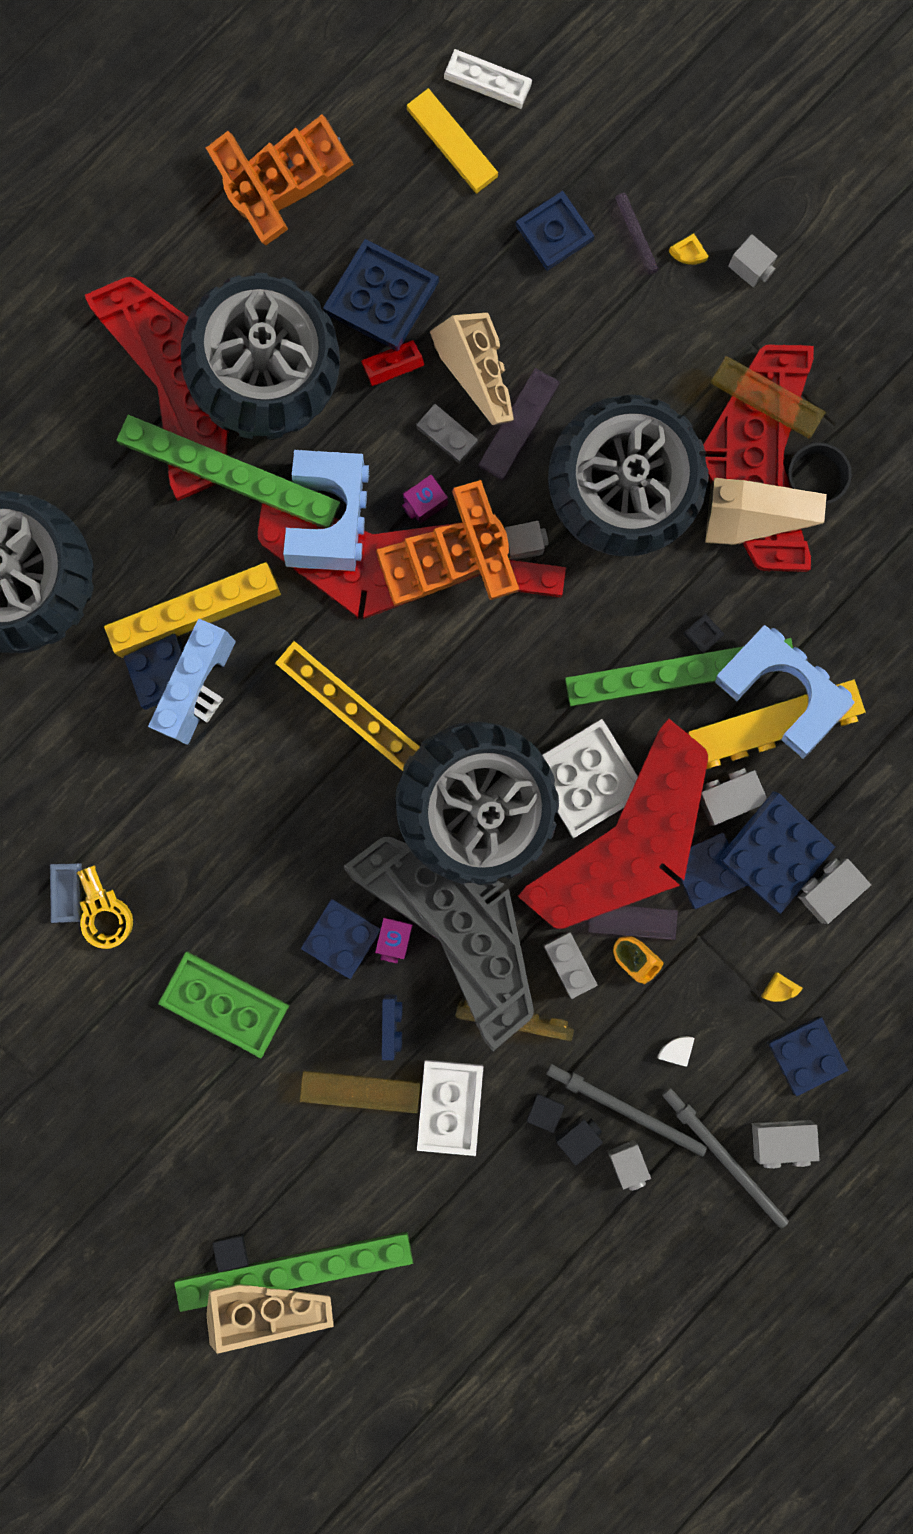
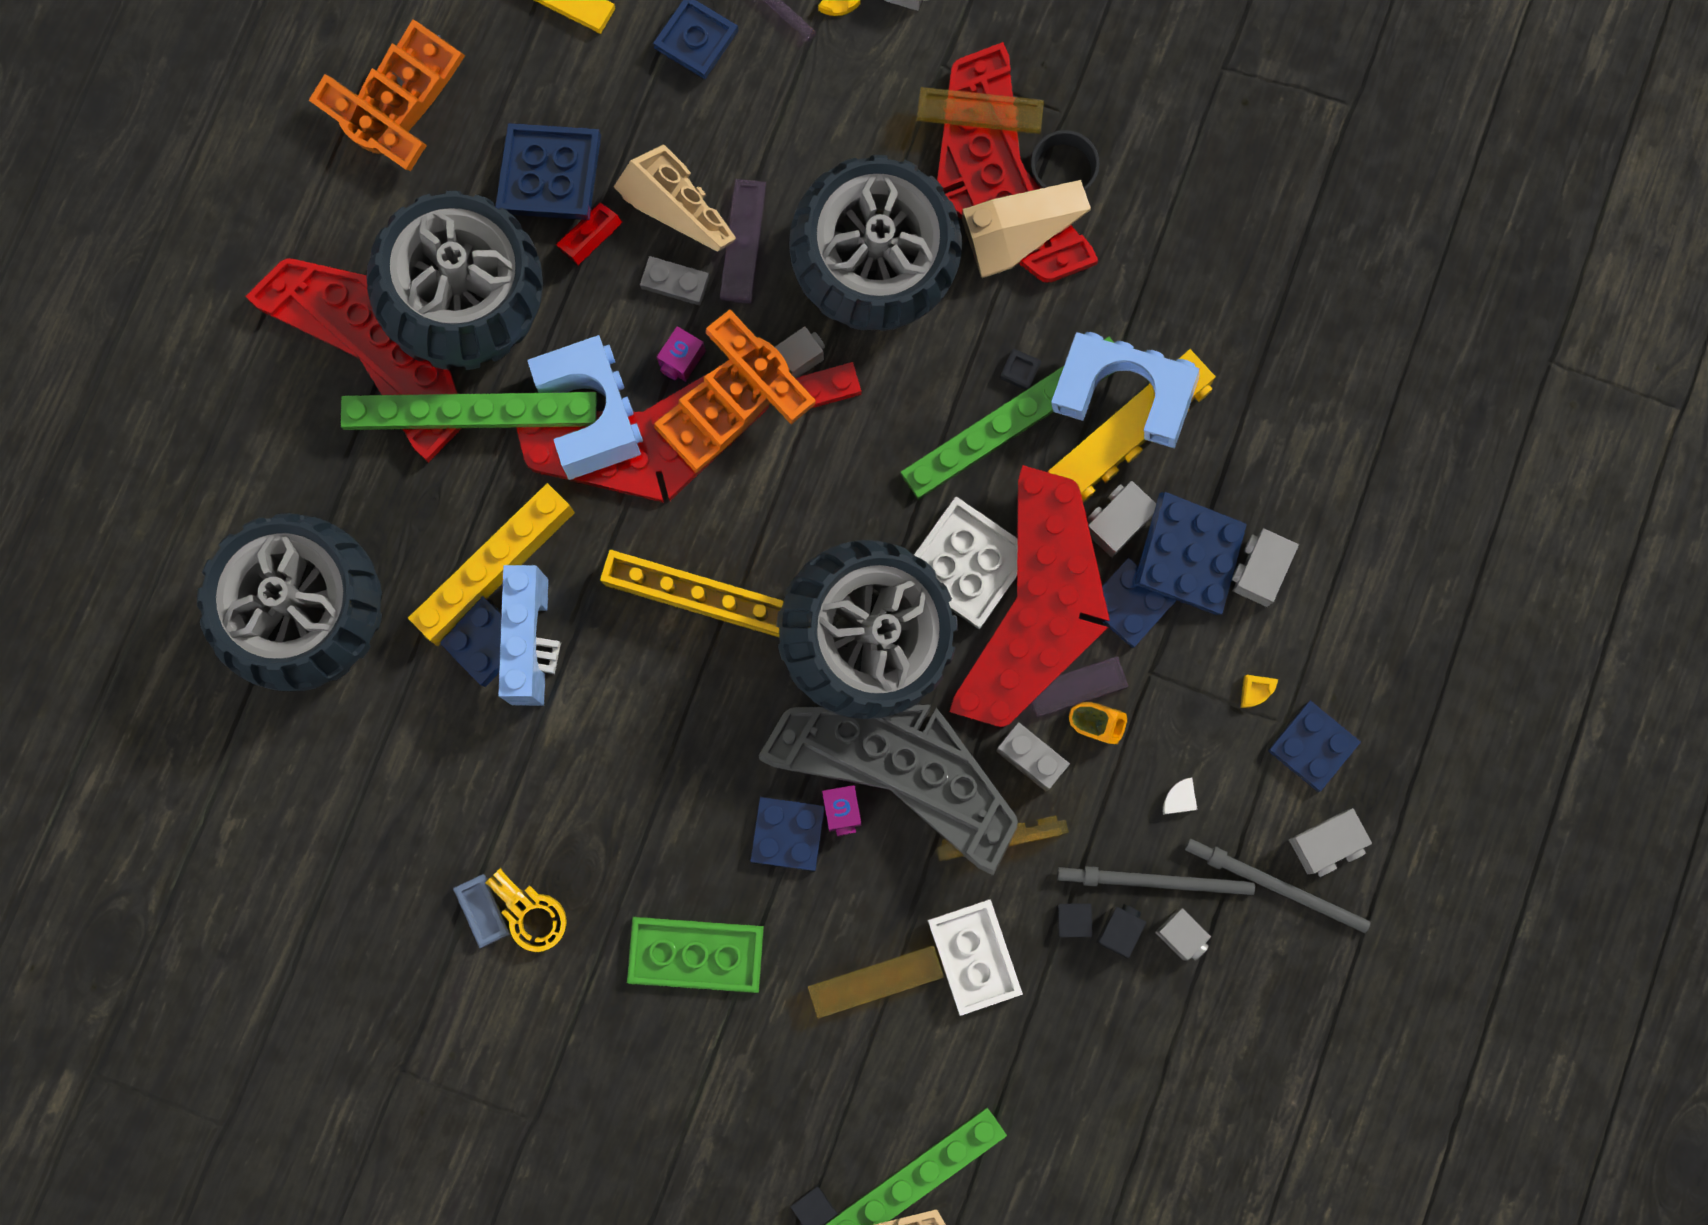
camera: 20 degrees left, 5 degrees down
dark blue plate [382,995,402,1060] -> none

